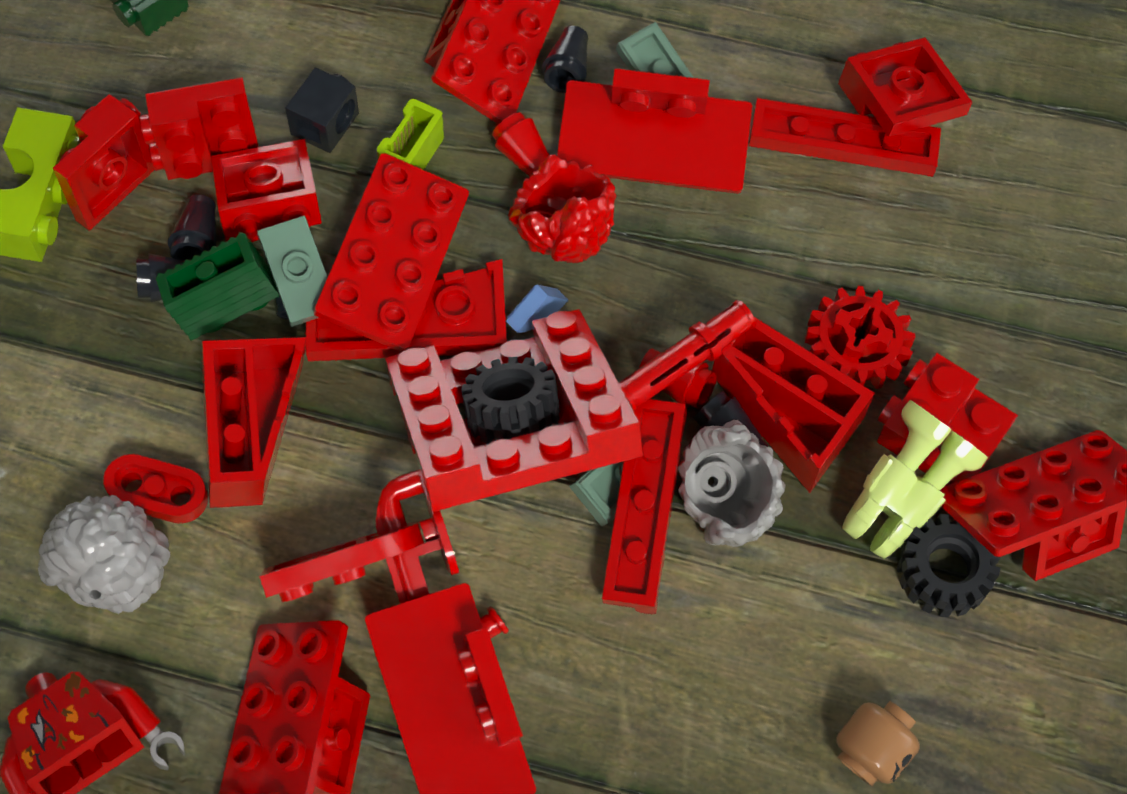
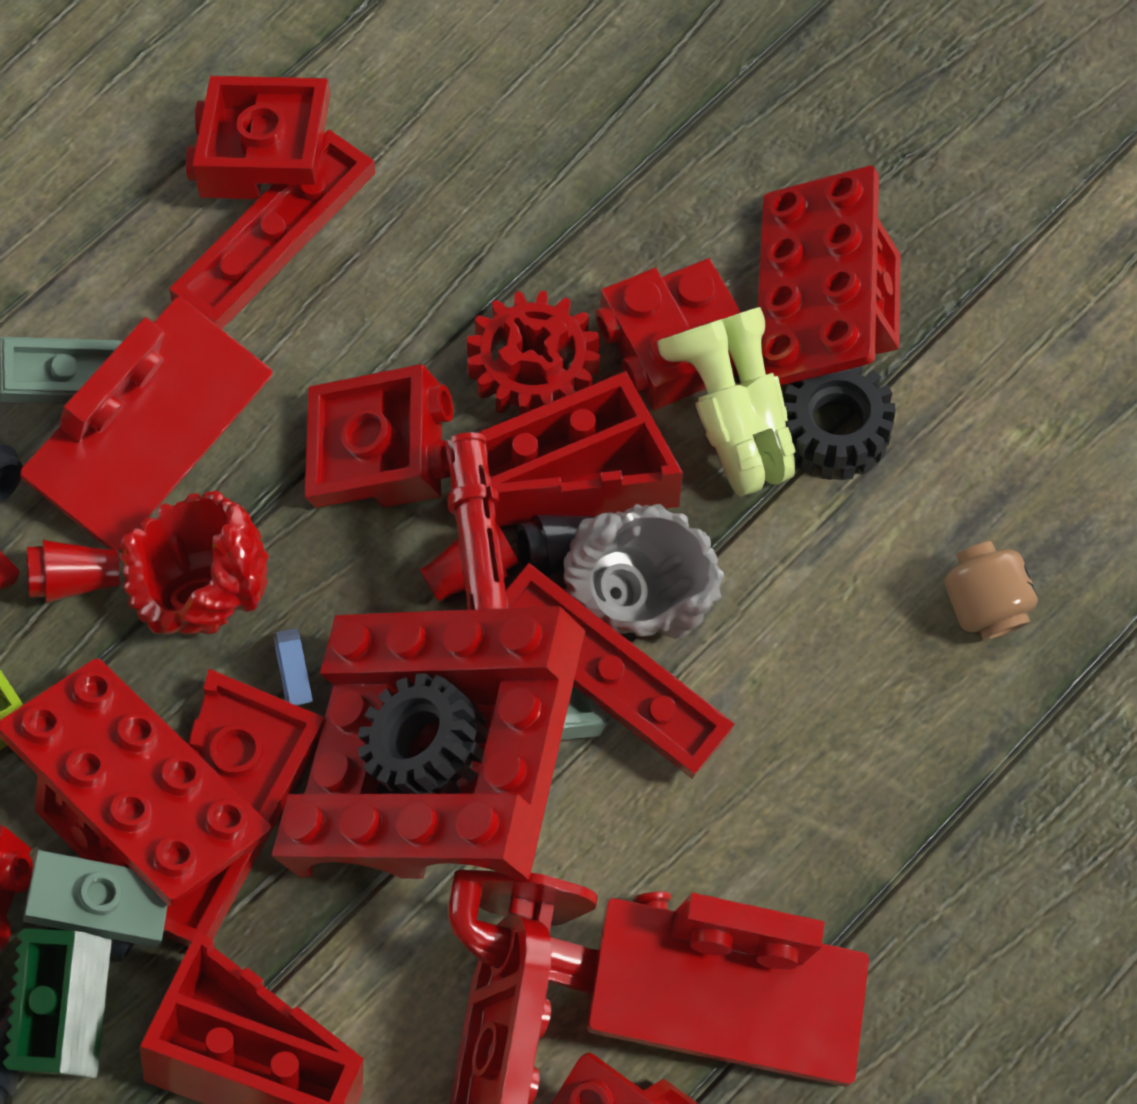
camera: 60 degrees left, 0 degrees up
none -> red plate [305,364,454,508]

